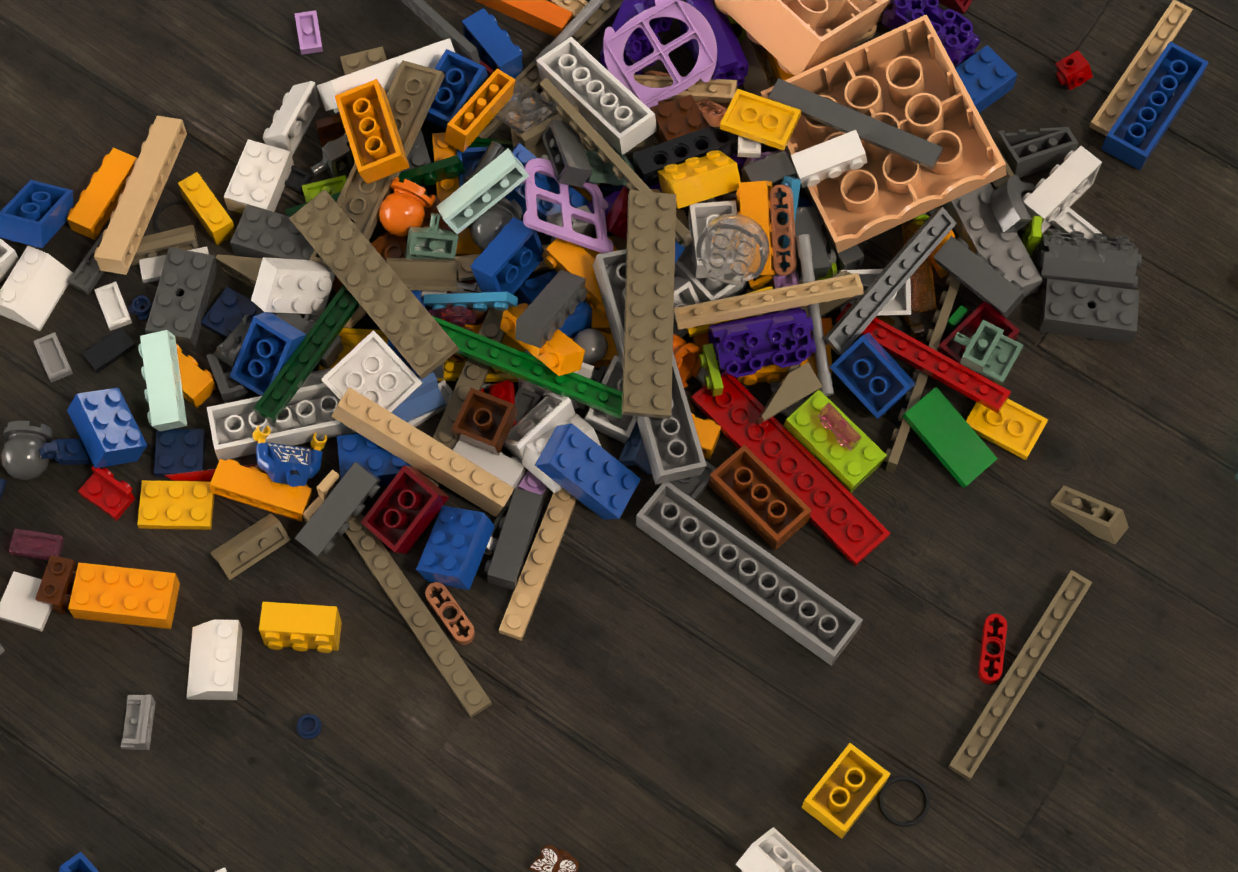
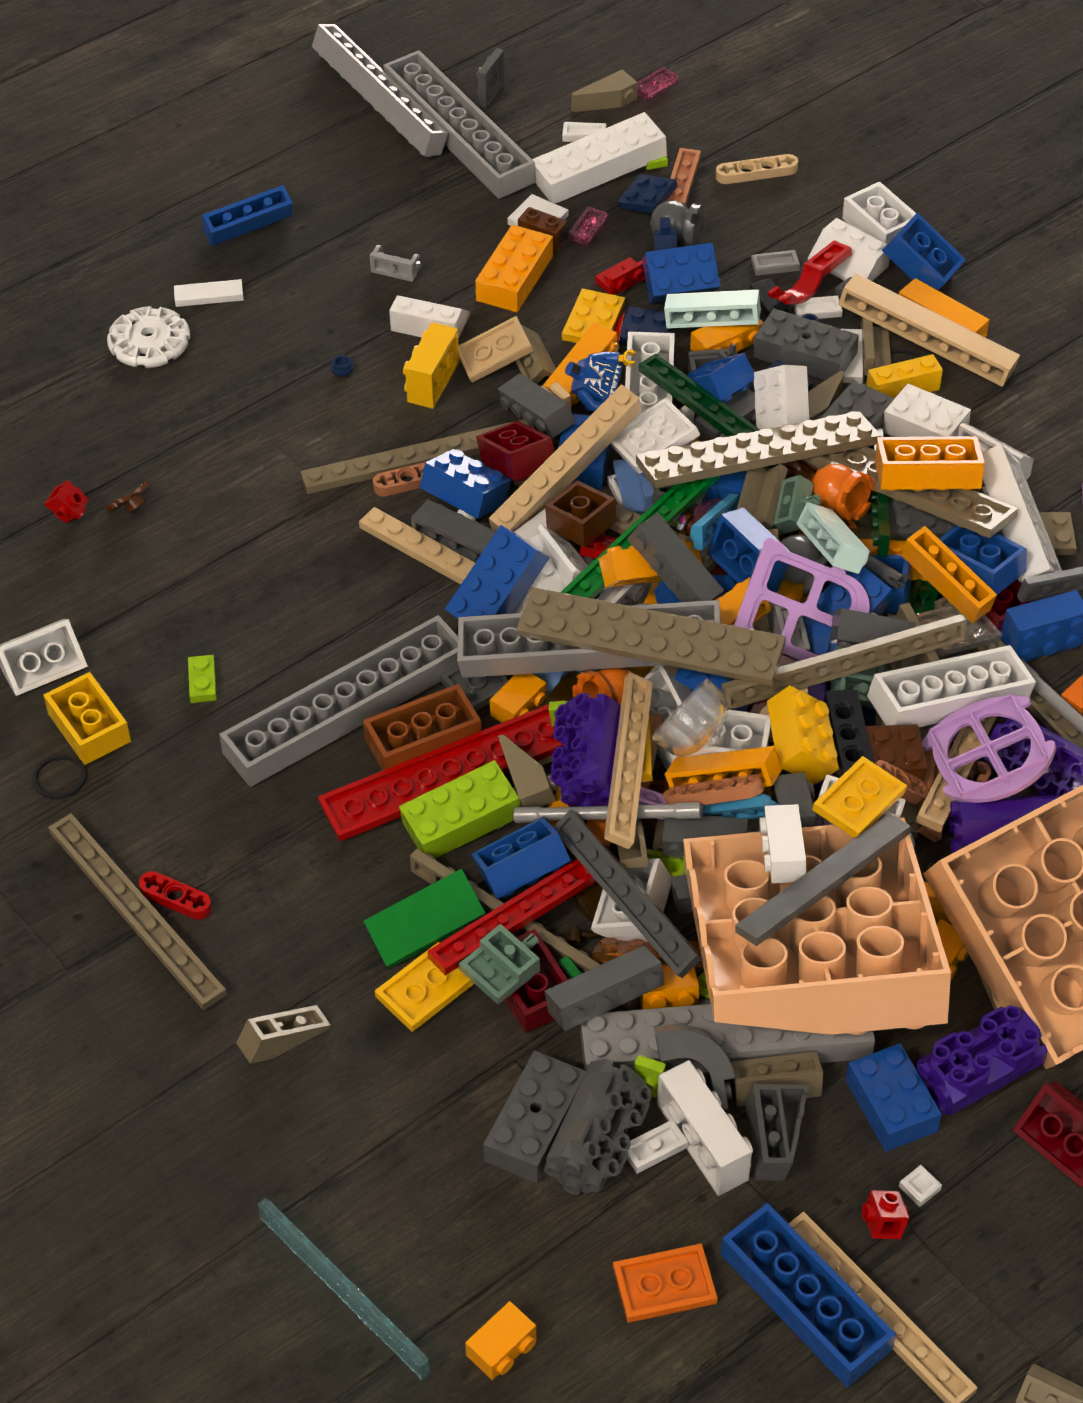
camera: 110 degrees right, 15 degrees down
plate [818,403,862,451] -> none
none -> lime plate [188,655,217,703]
none -> tan tile [459,316,534,383]
none -> orange plate [613,1243,718,1323]
none -> red piece [768,240,852,304]
none -> white tile [899,1165,942,1207]

